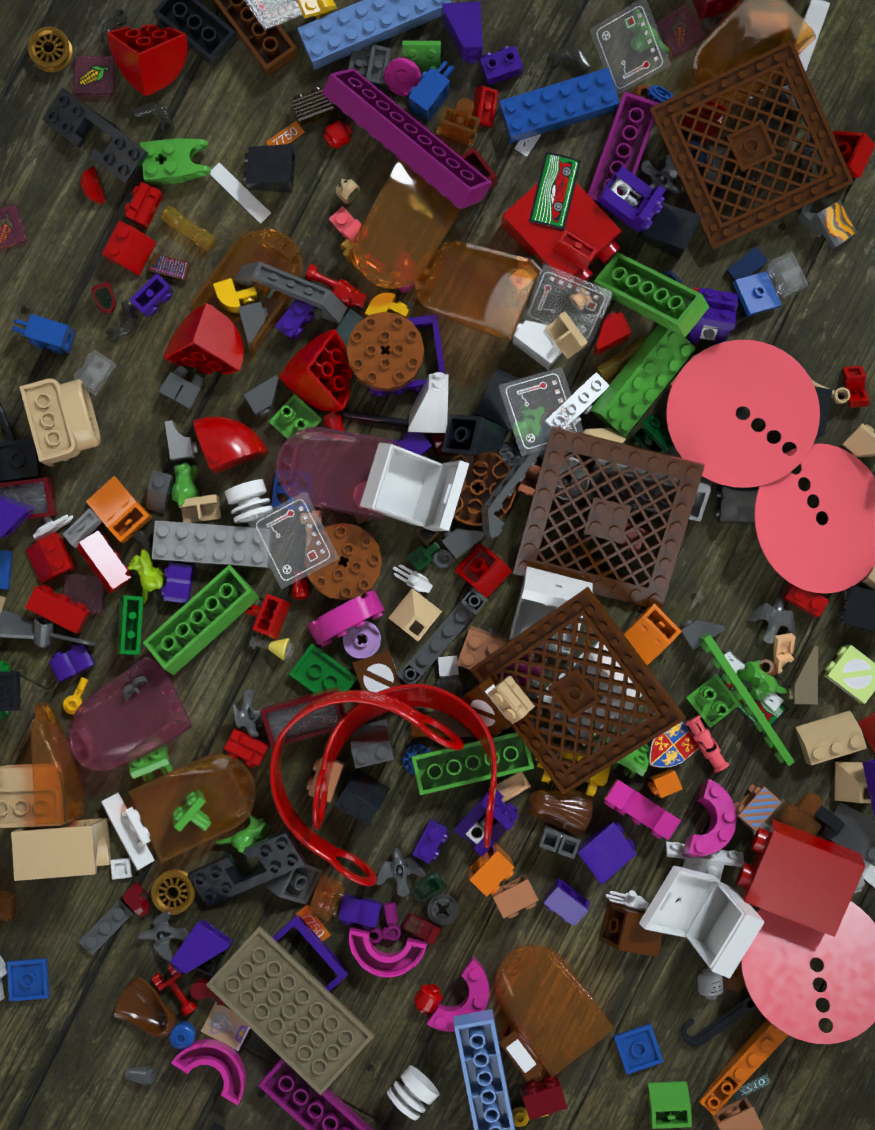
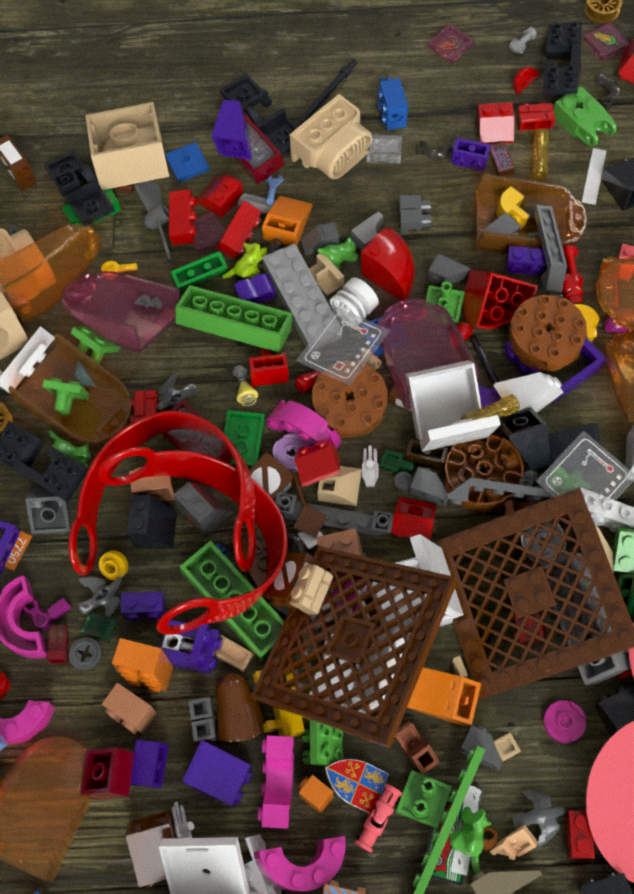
camera: 65 degrees right, 20 degrees down
white piece [33,515,73,541] -> none
dark purple brick [49,643,96,682] -> none
rock [91,282,117,315] -> none
red brick [163,303,244,374] -> none
clear orange brick [307,874,345,921] -> none
dark purple brick [338,894,382,930] -> none
none -> clear light blue piece [74,361,95,387]
none -> dark red brick [80,747,135,799]
none -> yellow plate [99,550,128,580]
none -> medium blue piece [266,174,284,205]
none -> reddish brown piece [292,472,327,538]
none -> red slope [295,439,340,487]
none -> copper brick [395,721,440,775]
none -> tan tile [451,656,468,678]
none -> clear yellow axle [461,395,520,421]
none -> tan tile [494,732,521,762]
none -> light grey bar [509,27,536,54]
none -> dark pink tile [543,700,586,744]

